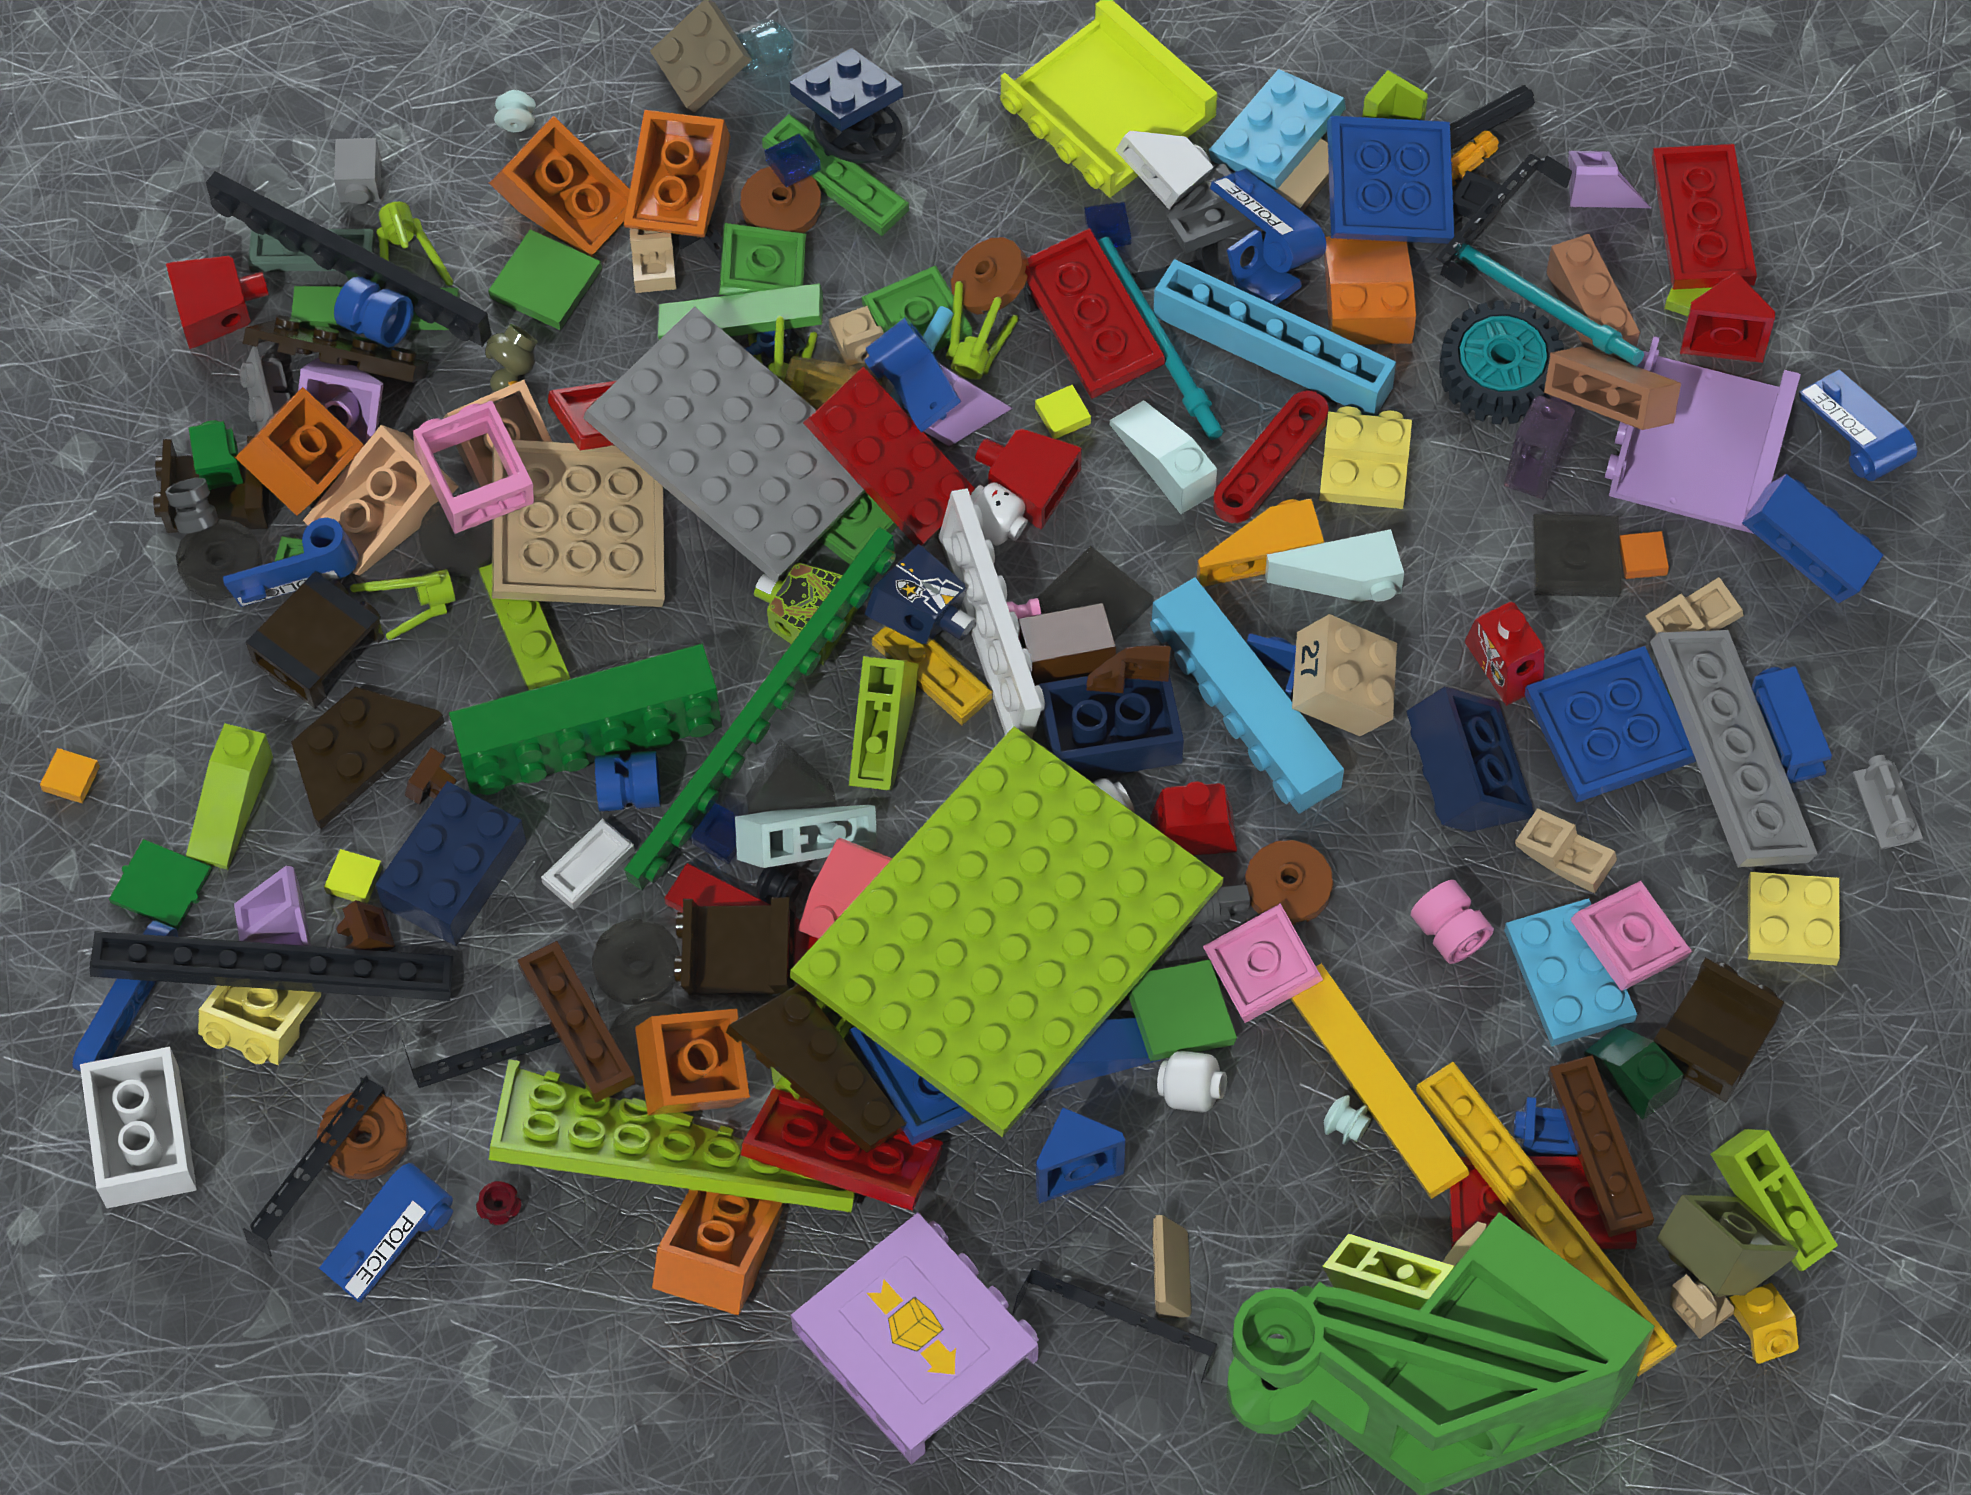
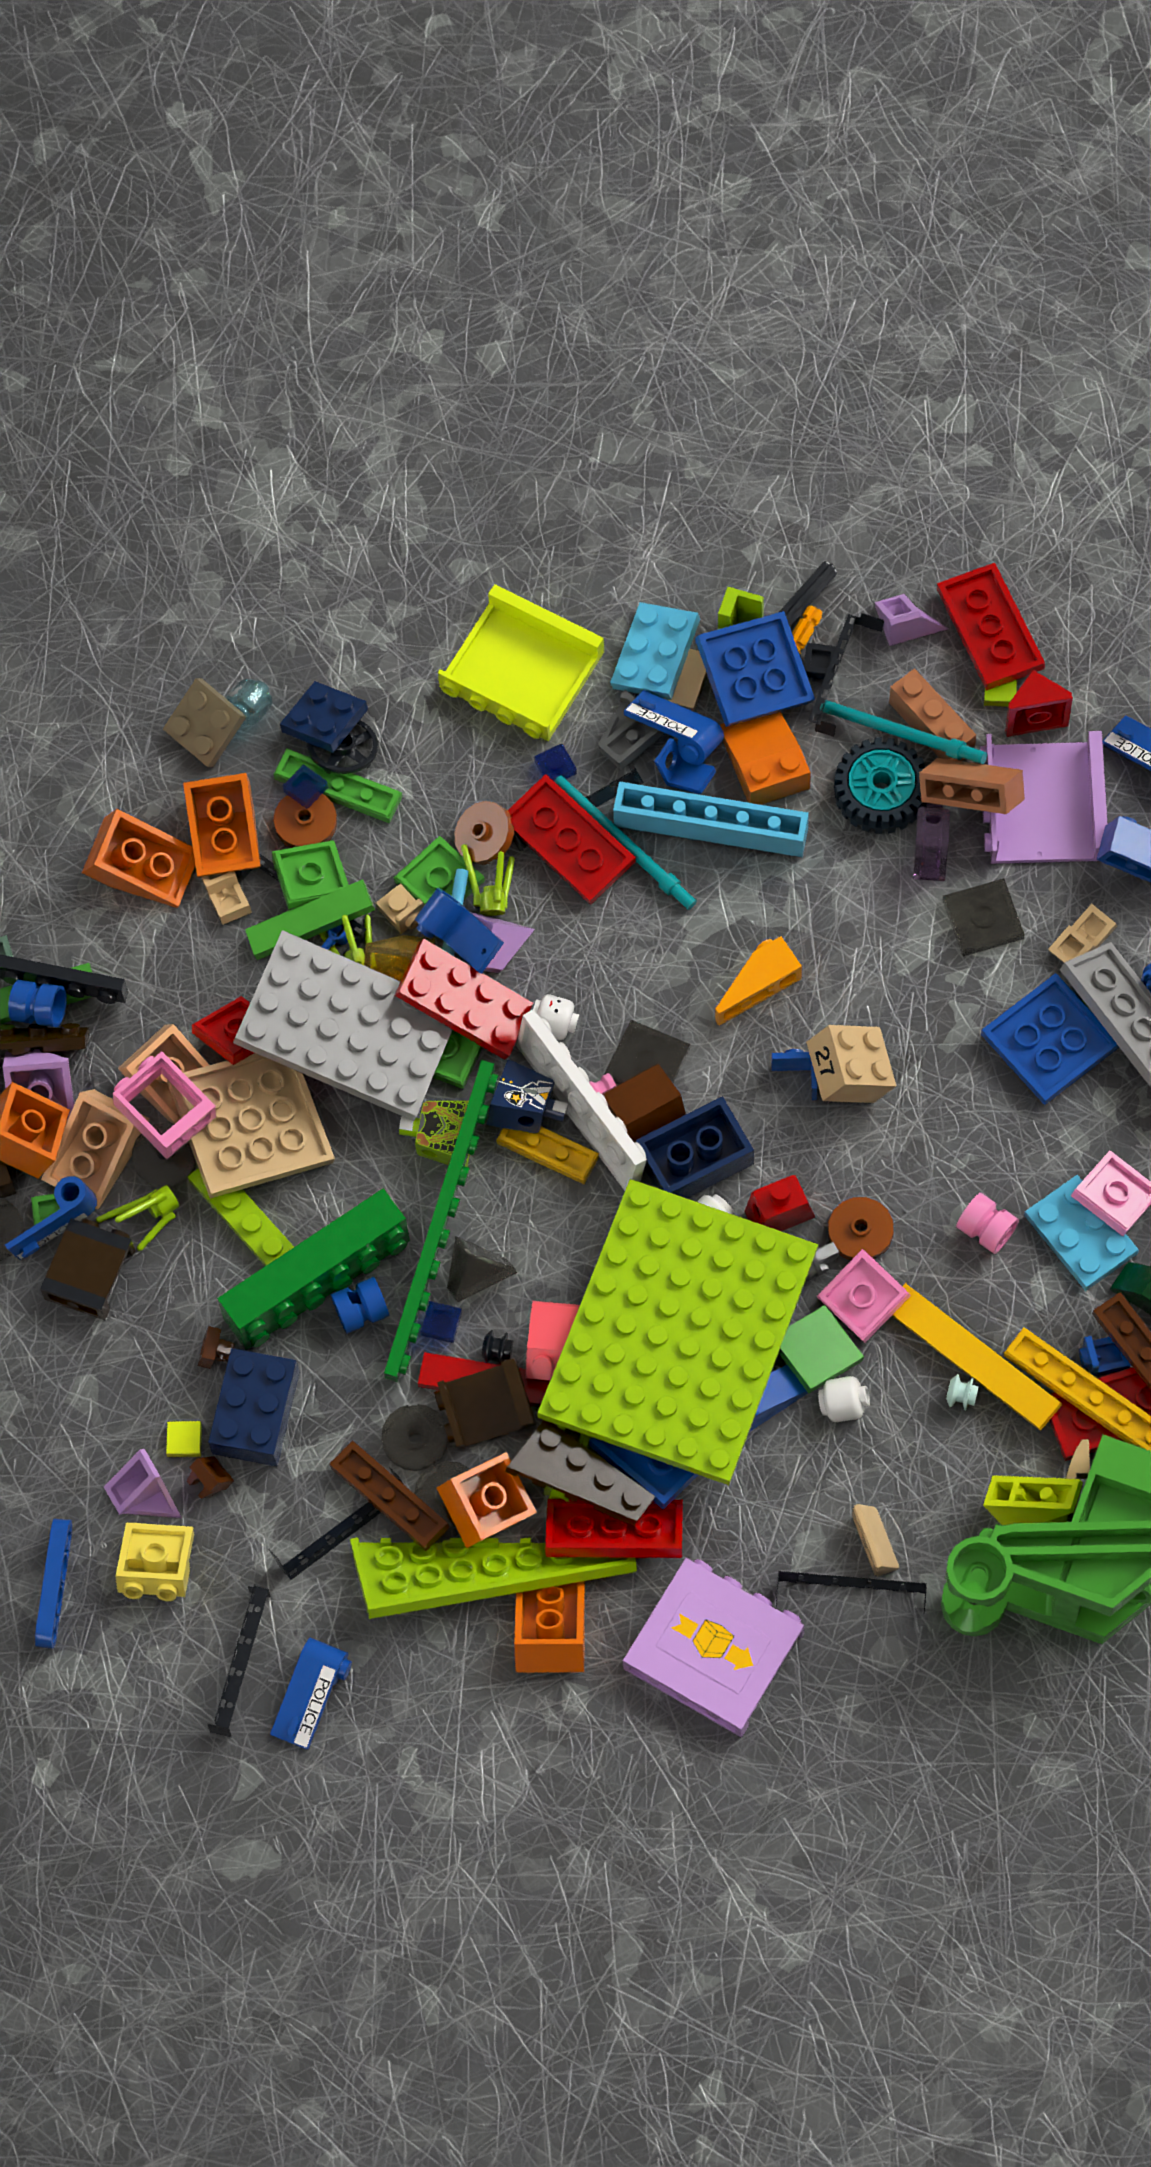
camera: 15 degrees left, 5 degrees up
white brick [80,1047,197,1208] -> none
black tile [90,931,453,1001] -> none
green piece [109,839,212,930] -> none
lime slope [186,723,273,870] -> none
dark brown wing [291,687,444,829] -> none
dark orange plate [317,1092,409,1180] -> none
lime plant [376,201,453,286] -> none
dark red plate [476,1181,521,1225] -> none
olive animal [485,324,538,392] -> none
bright green tile [488,229,602,331] -> none
light aqua wheel [494,90,536,132] -> none
white tile [541,818,635,910] -> none
light aqua slope [735,805,877,868] -> none
lime slope [848,656,919,791] -> none
red torso [975,429,1082,530] -> none
neon yellow tile [1035,385,1091,439] -> none
blue slope [1036,1108,1125,1204] -> none
reddish brown slope [1086,645,1171,693] -> none
light aqua slope [1109,400,1217,514] -> none
white slope [1115,131,1213,210] -> none
medium azure brick [1150,577,1344,814] -> none
red plate [1213,391,1329,523] -> none
light aqua slope [1265,529,1404,602] -> none
light yellow plate [1319,406,1412,509] -> none
dark blue slope [1406,686,1534,832] -> none
red torso [1465,602,1545,706] -> none
tan slope [1515,808,1617,894] -> none
orange tile [1618,531,1669,579] -> none

